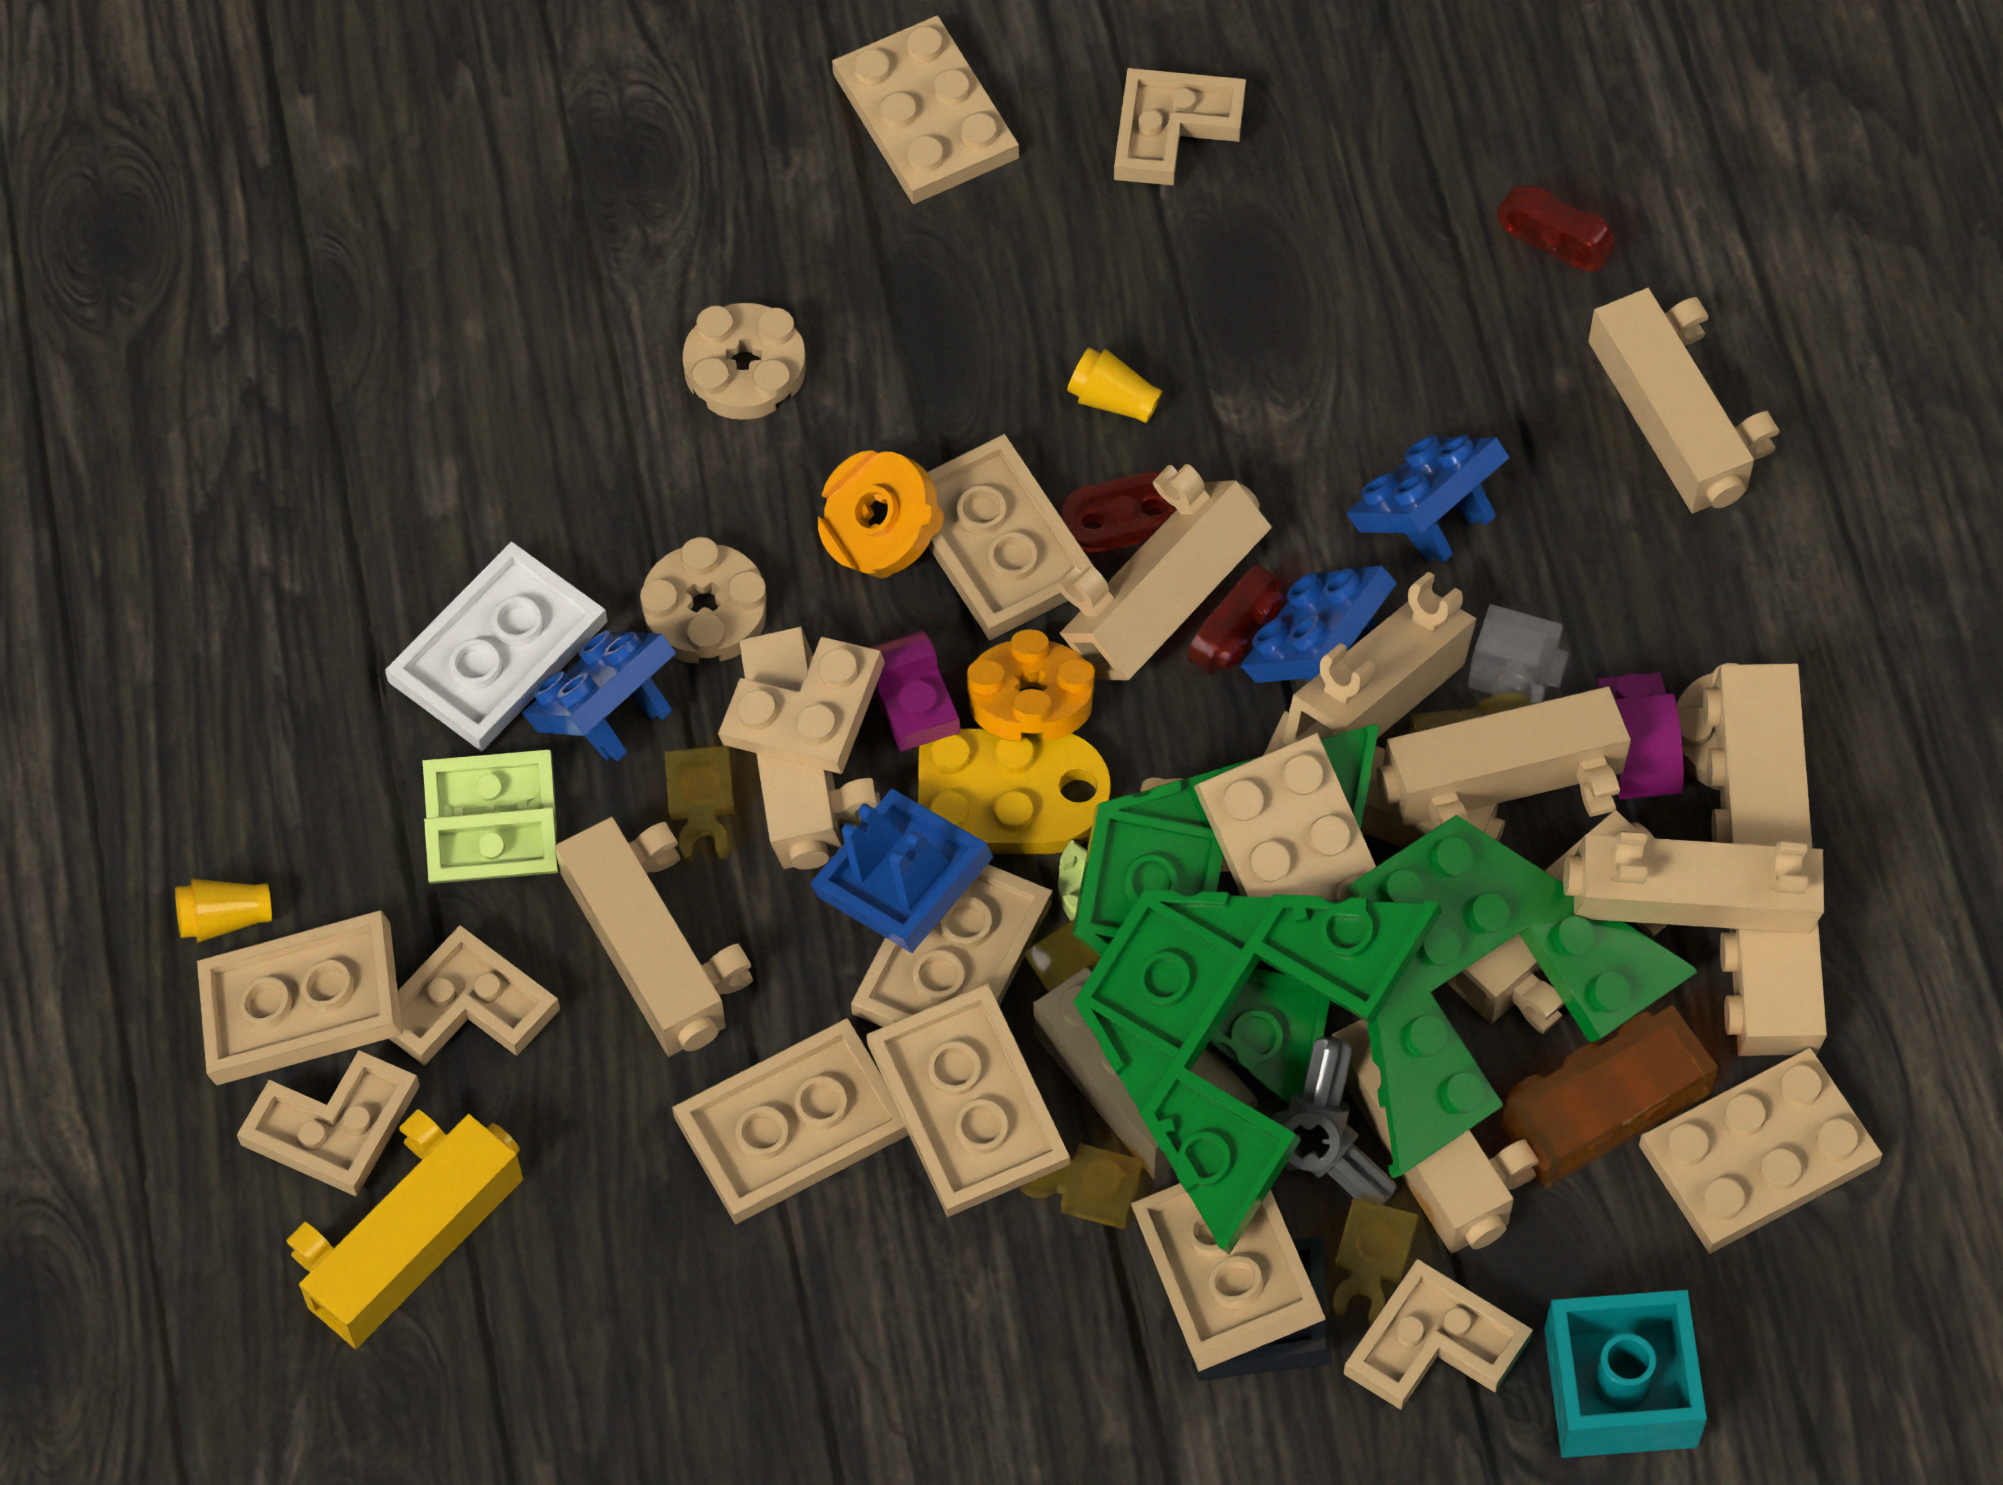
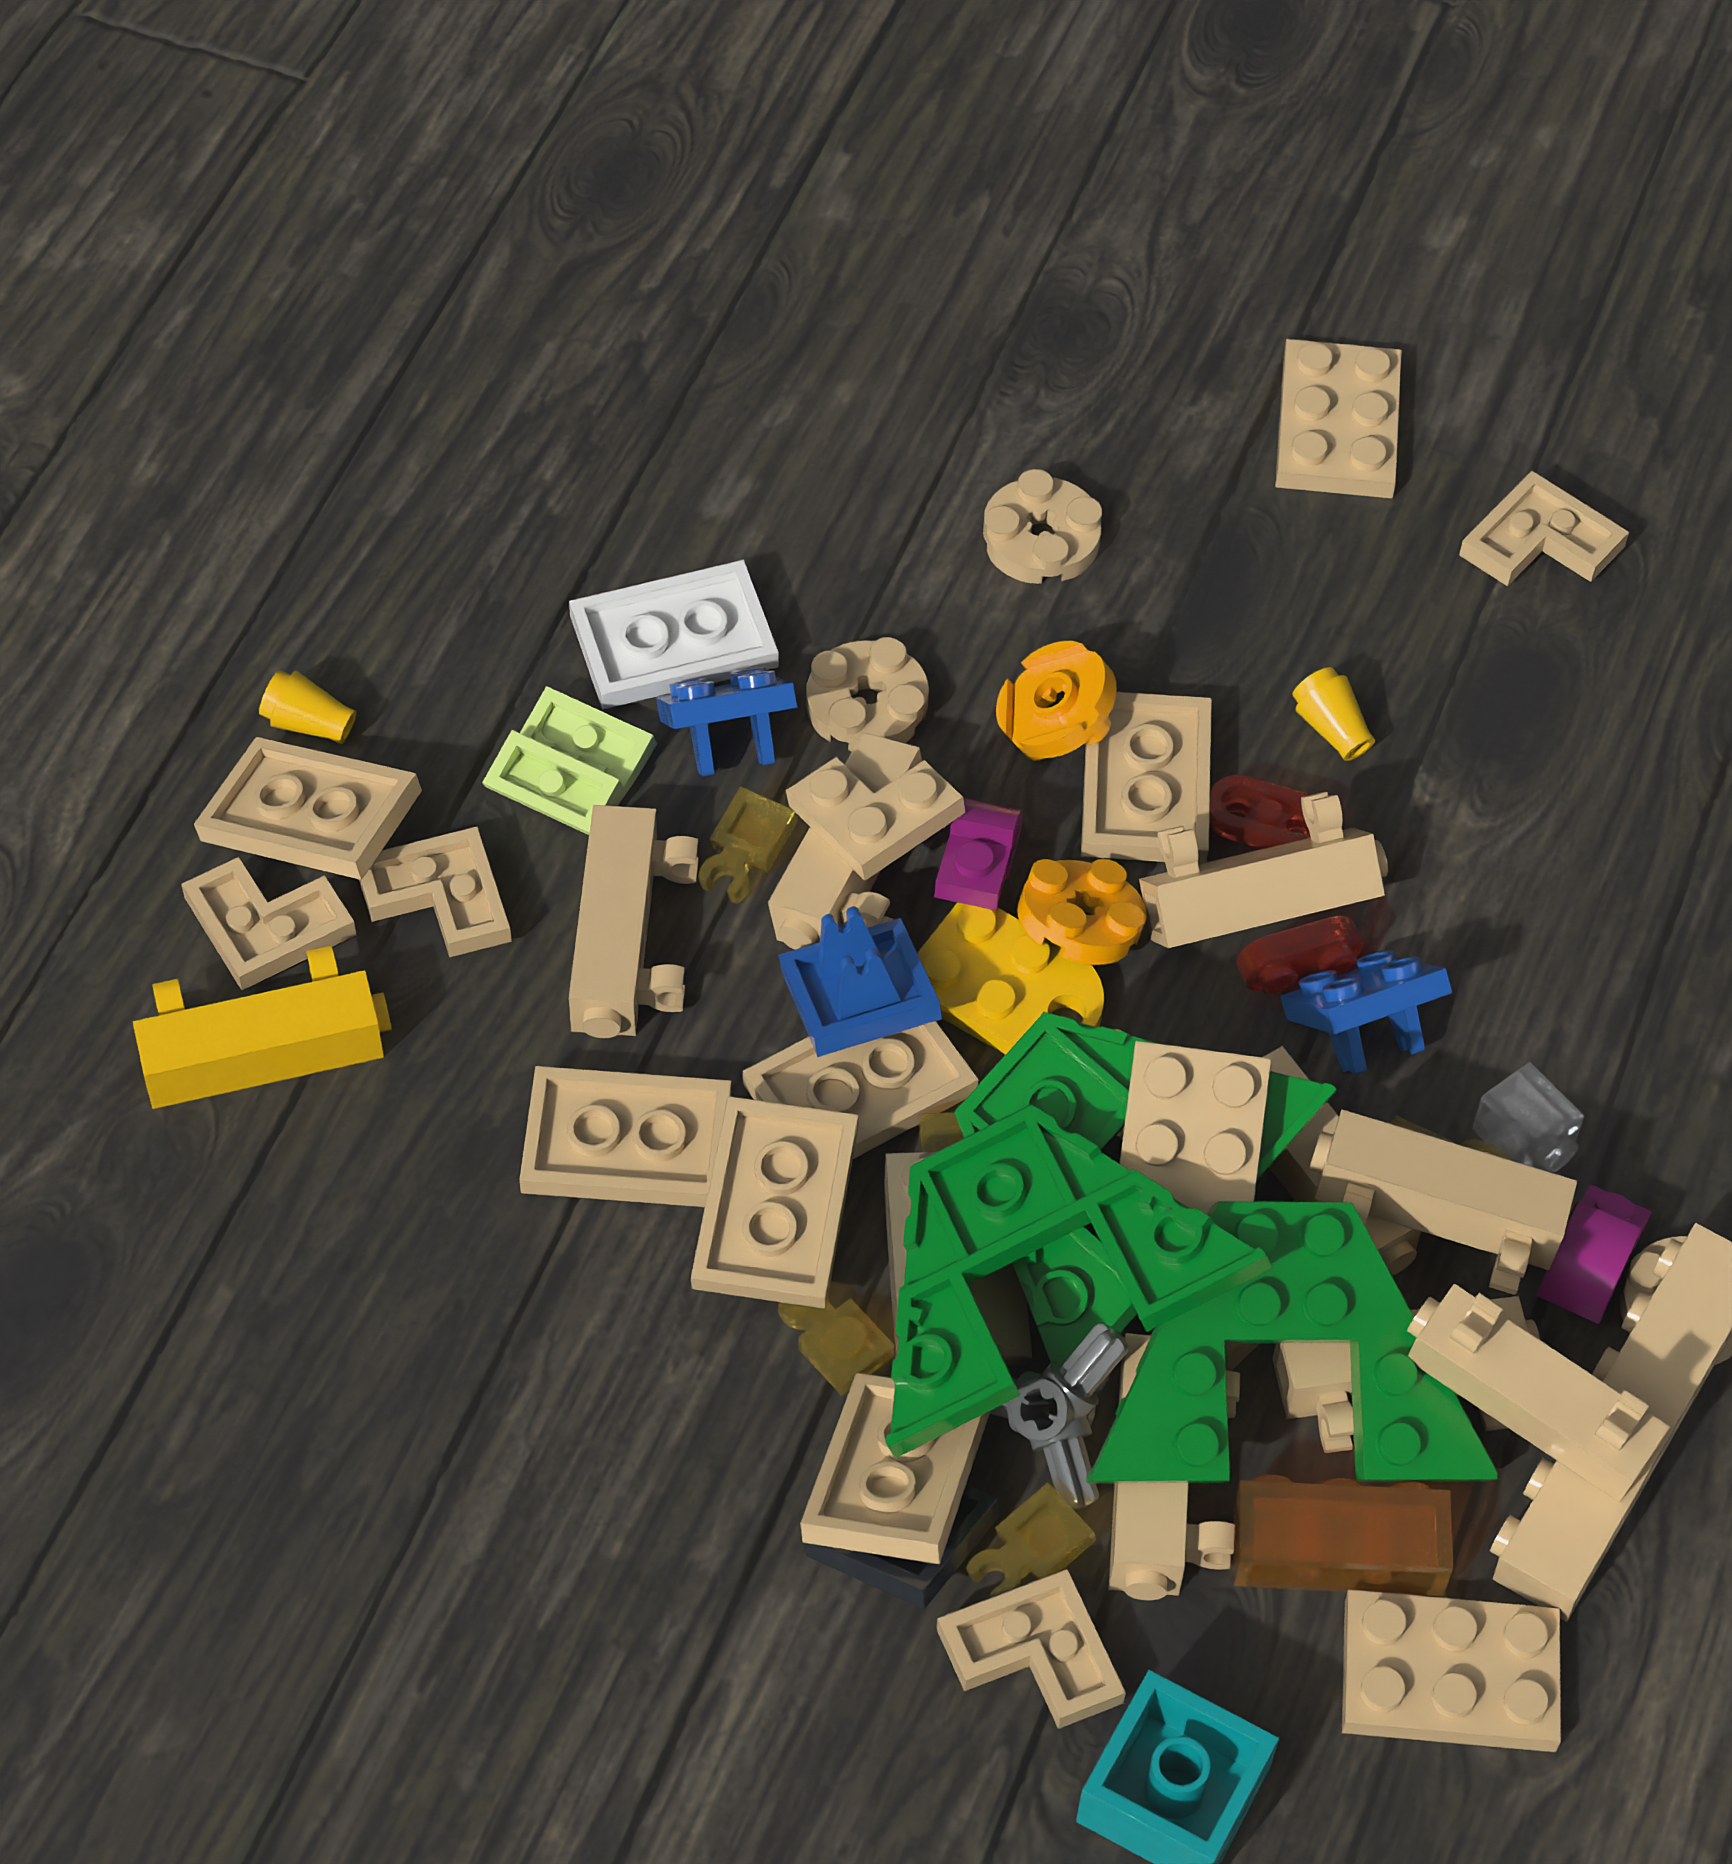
camera: 30 degrees right, 5 degrees down
tan brick [1282,572,1477,745] -> none
blue plate [1346,435,1510,563] -> none

